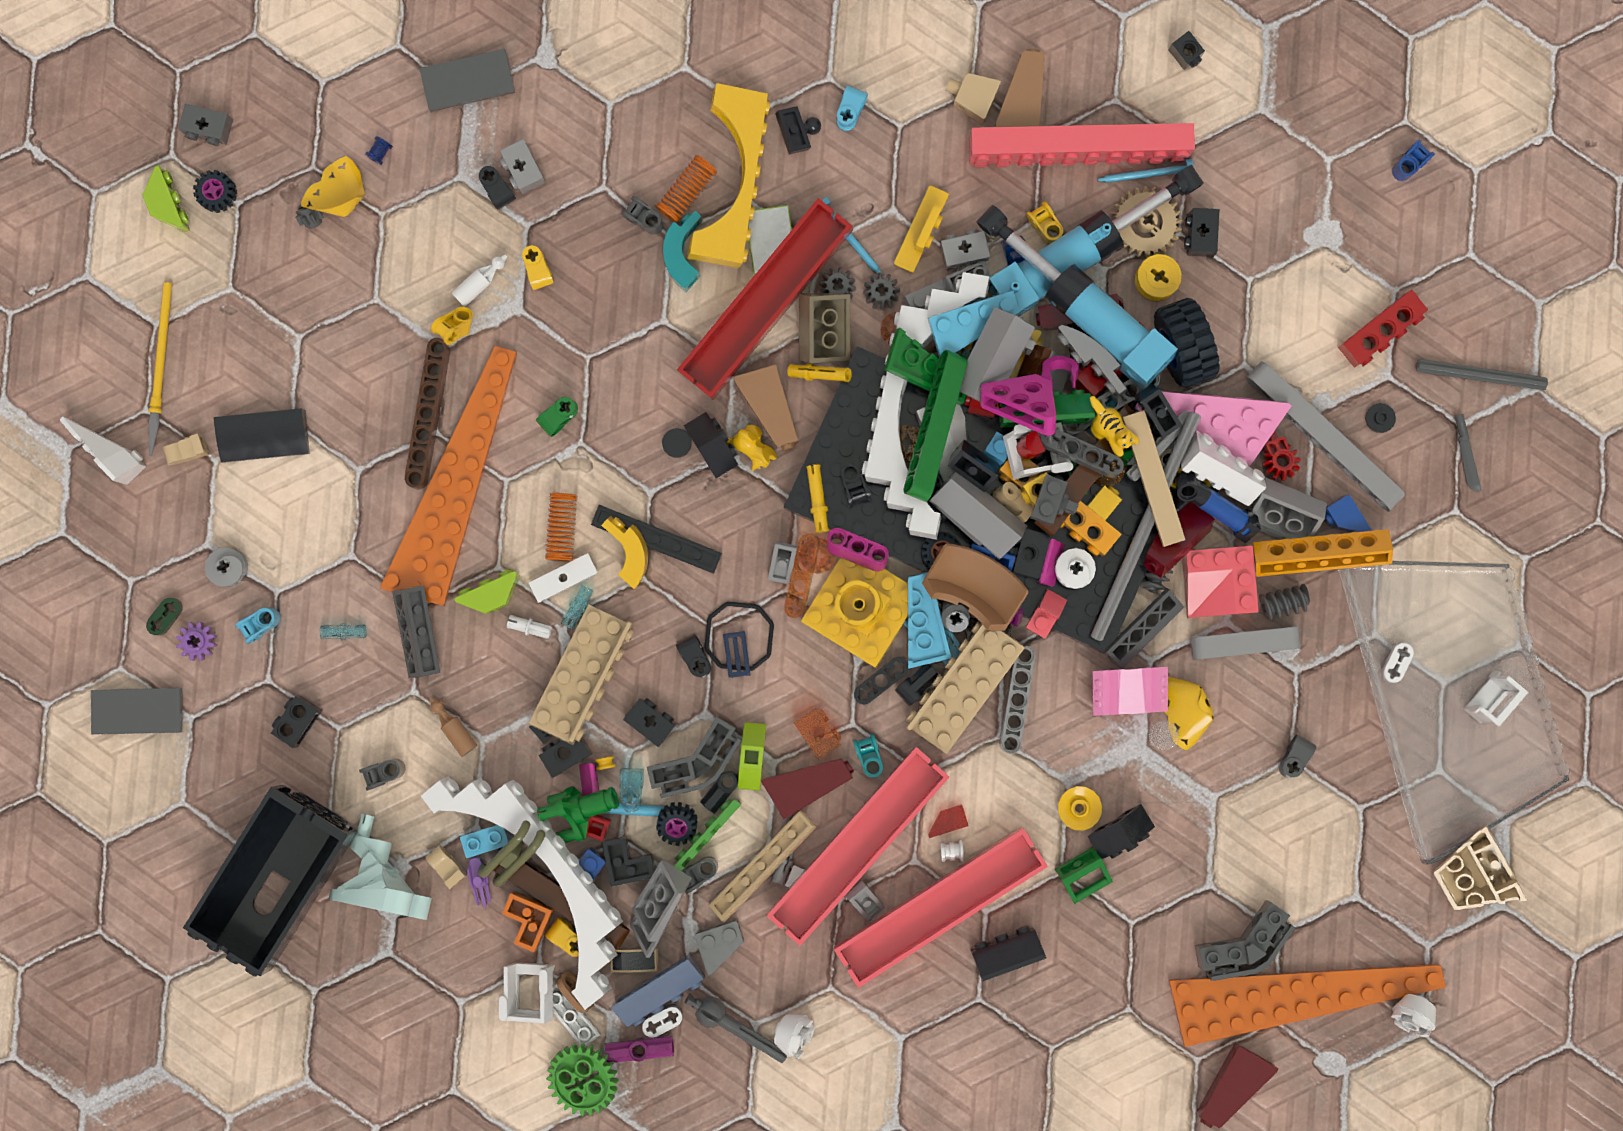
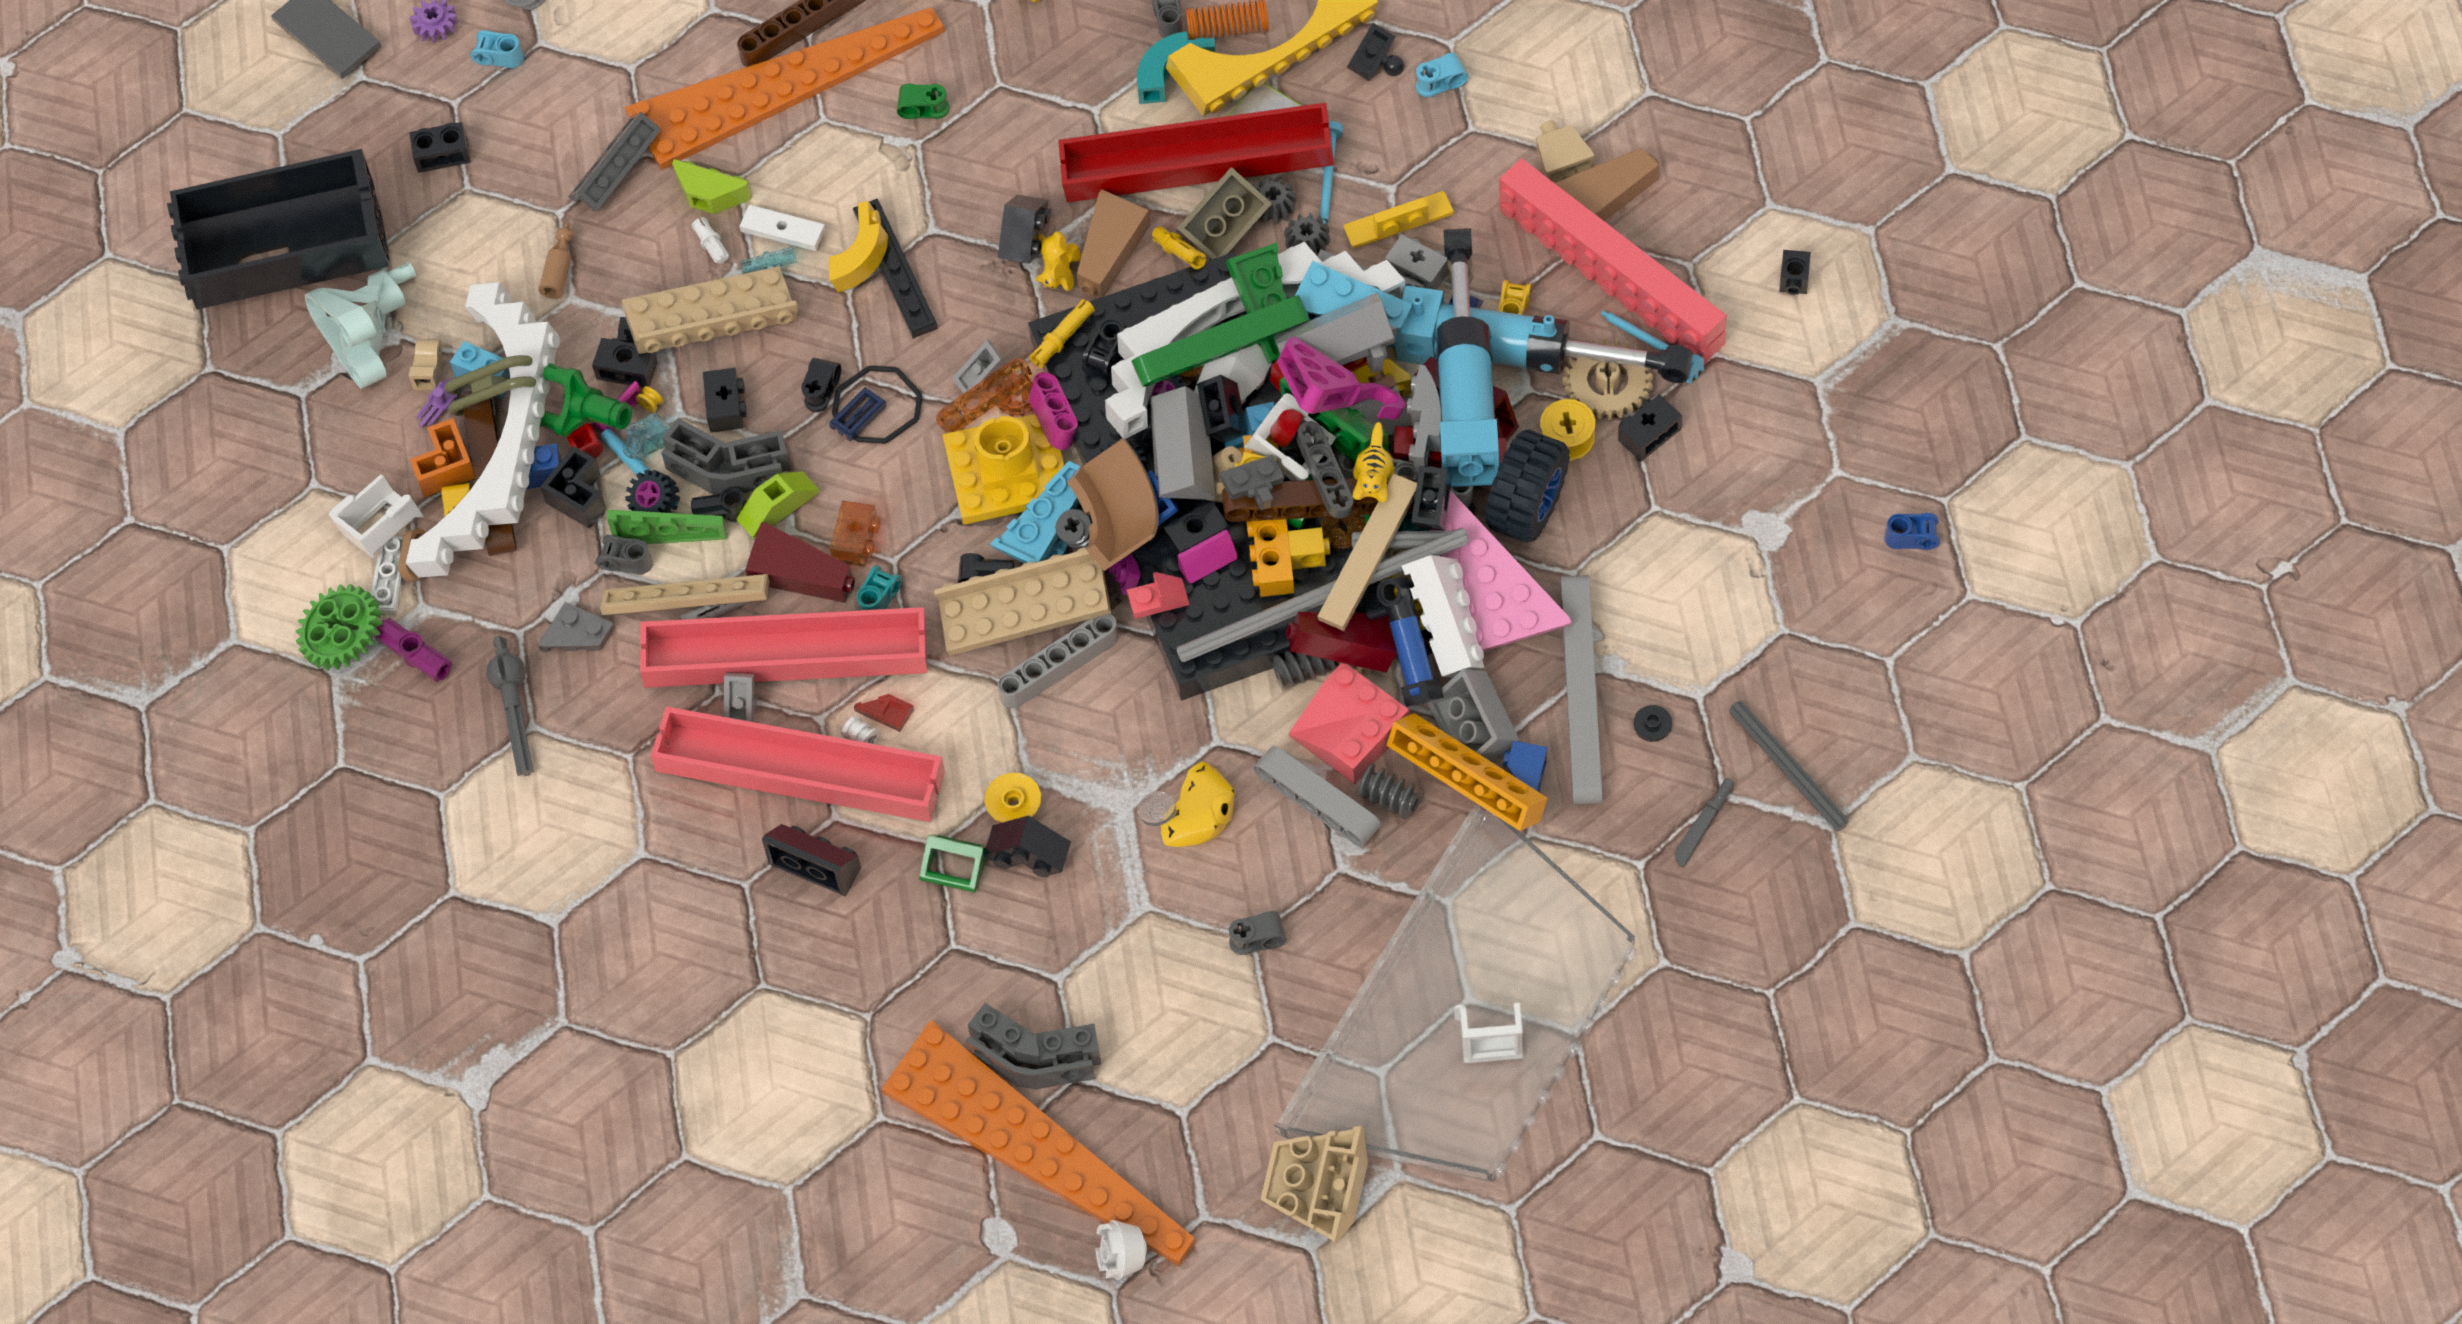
camera: 50 degrees right, 25 degrees down
clear light blue pin [320,623,367,641] -> none
dark grey piece [359,759,405,791] -> none
orange piece [545,493,578,561] -> none
slope [611,948,659,972] -> none
sand blue slope [611,953,705,1027] -> none
light grey slope [630,861,692,958] -> none
white beam [642,1005,683,1038] -> none
black piece [662,428,692,458] -> none
white cone [774,1014,815,1059] -> none
black beam [854,657,909,705] -> none
white piece [1055,548,1096,589] -> none
bright pink slope [1093,667,1168,716] -> none
dark grey fence [1104,588,1184,669] -> none
dark red slope [1196,1043,1279,1129] -> none
red gear [1262,431,1301,481] -> none
red brick [1338,289,1428,368] -> none
white beam [1381,643,1414,683] -> none

